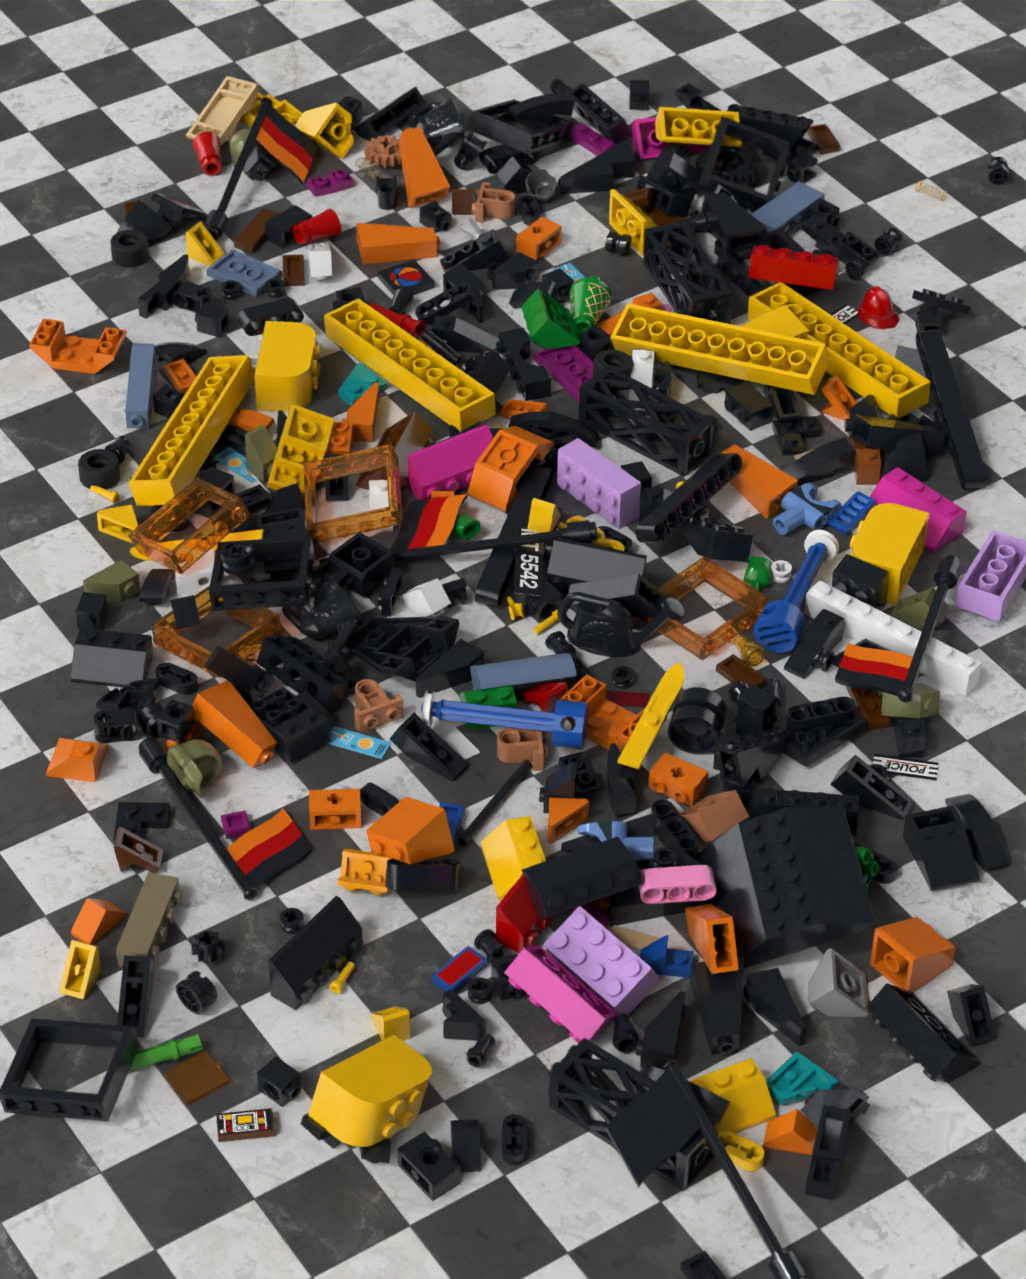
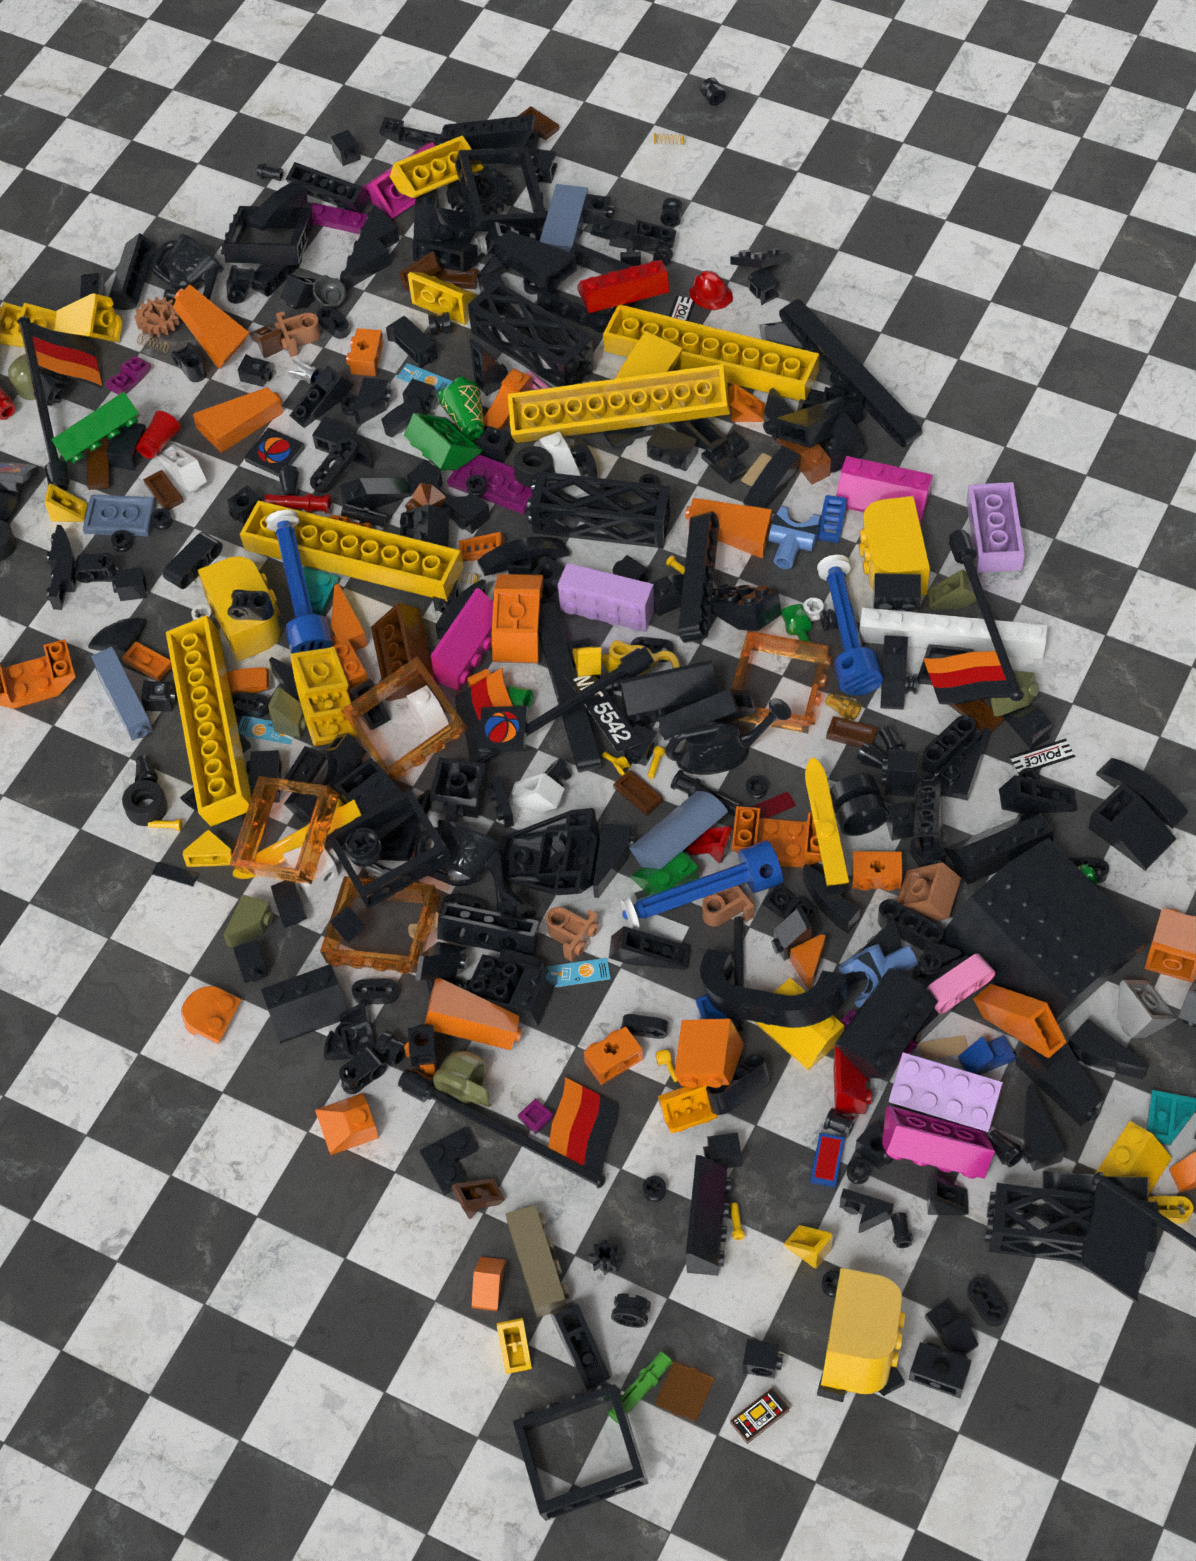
camera: 25 degrees left, 15 degrees up
none -> green brick [51,392,141,464]
none -> black window [152,862,199,887]
none -> orange slope [181,986,241,1044]
none -> black piece [227,589,274,621]
none -> blue piece [266,510,332,654]
none -> black window [386,315,437,368]
none -> dark orange slope [412,483,446,507]
none -> black bush [466,475,487,497]
none -> black slope [469,339,508,396]
none -> tile [477,706,529,752]
none -> reddish brown tile [613,770,663,816]
none -> black arch [700,949,850,1028]
none -> black brick [703,1132,742,1168]
none -> black bush [819,609,837,631]
none -> black slope [927,1175,969,1216]

